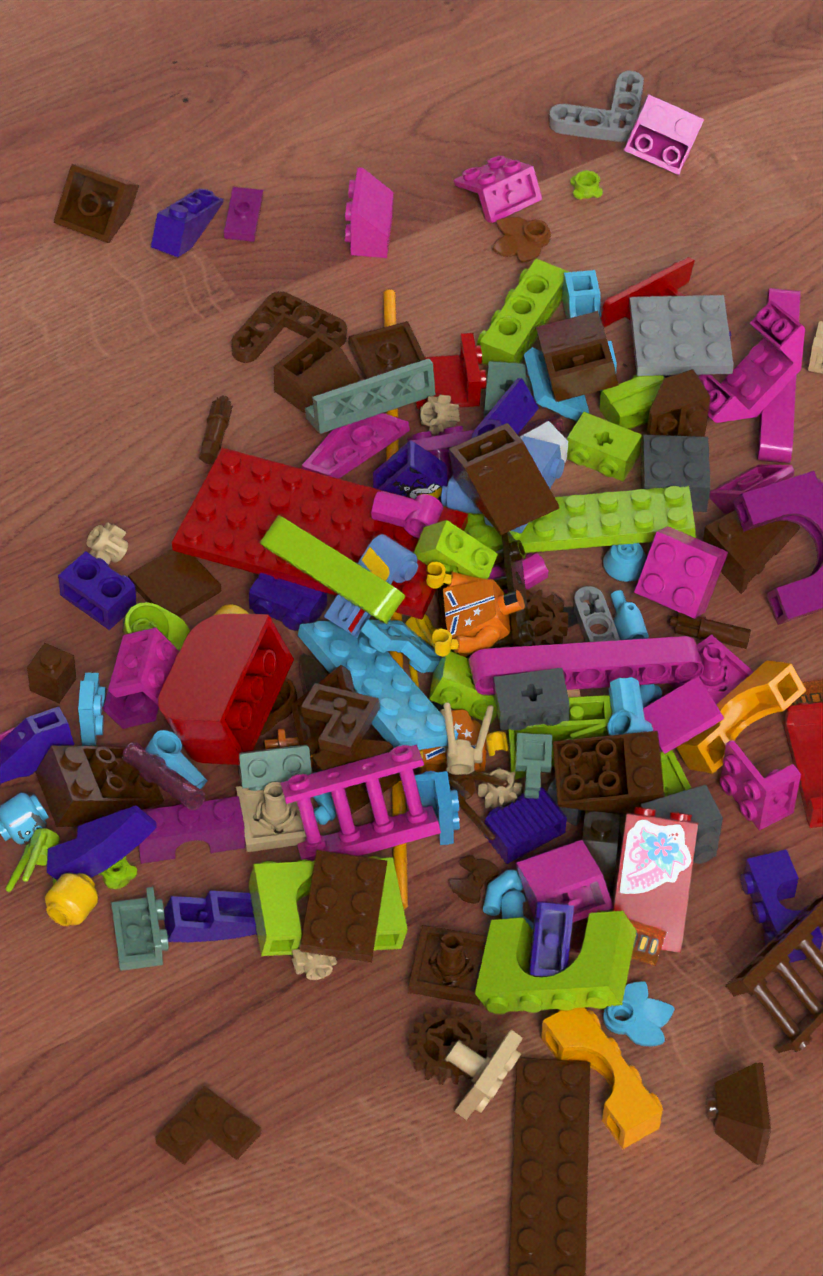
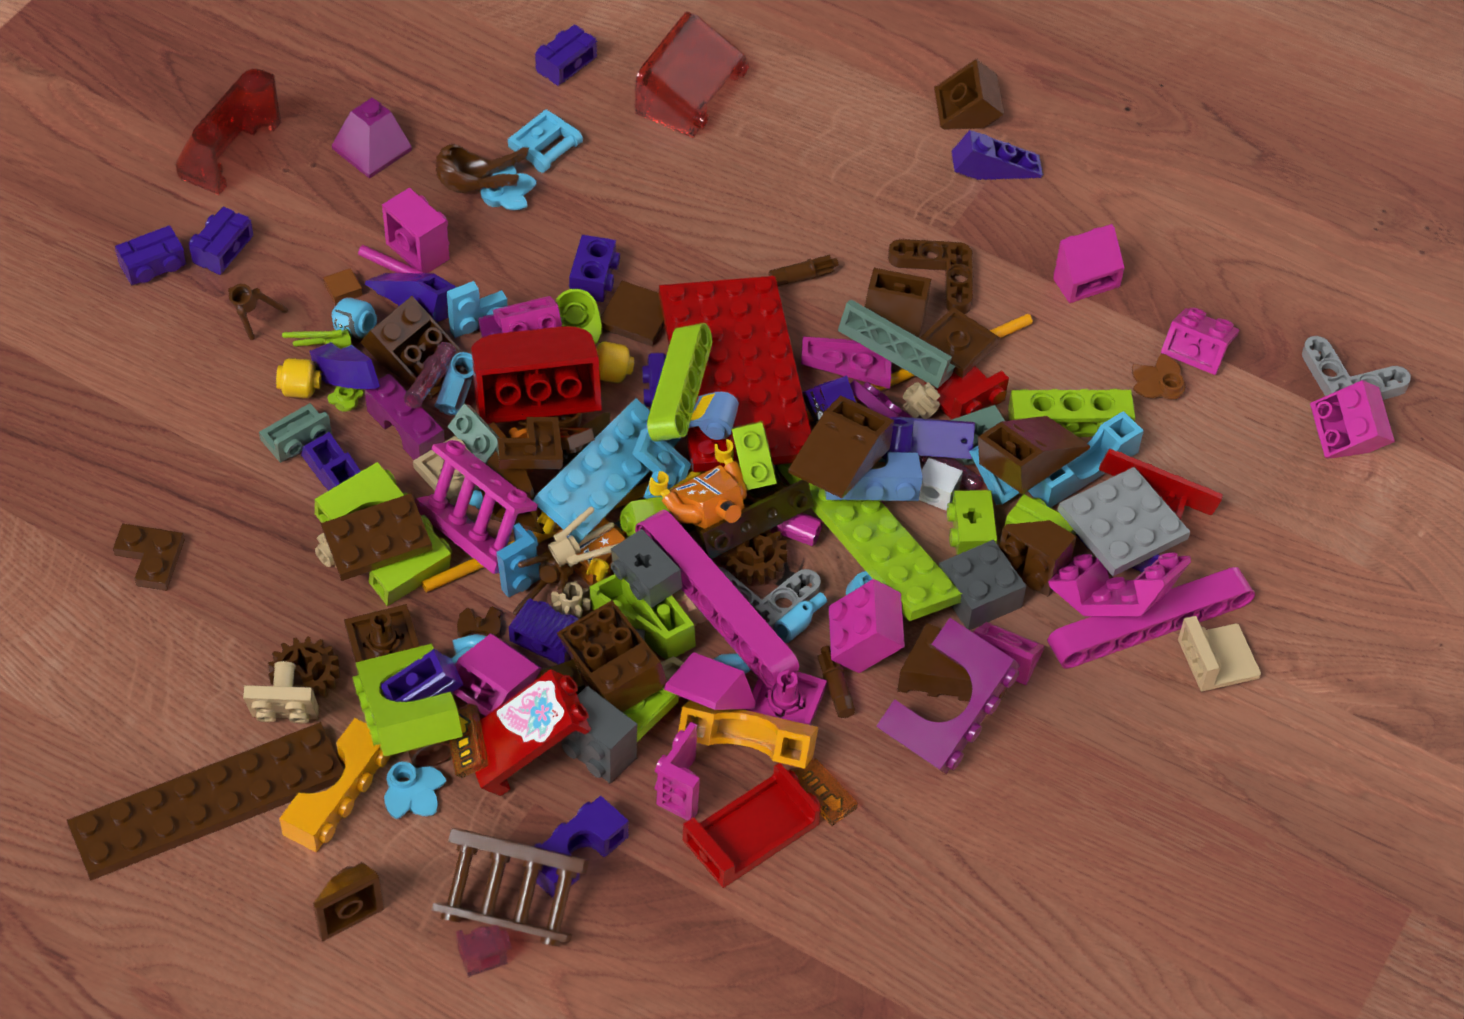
camera: 60 degrees right, 0 degrees up
reddish brown brick [27,642,76,704] -> none
tan gear [86,522,128,565] -> none
magenta plate [224,187,263,242] -> none
dark pink piece [371,491,443,539] -> none
sand green plate [515,733,552,799] -> none
lime plate [570,170,603,199] -> none
medium azure piece [608,677,653,735] -> none

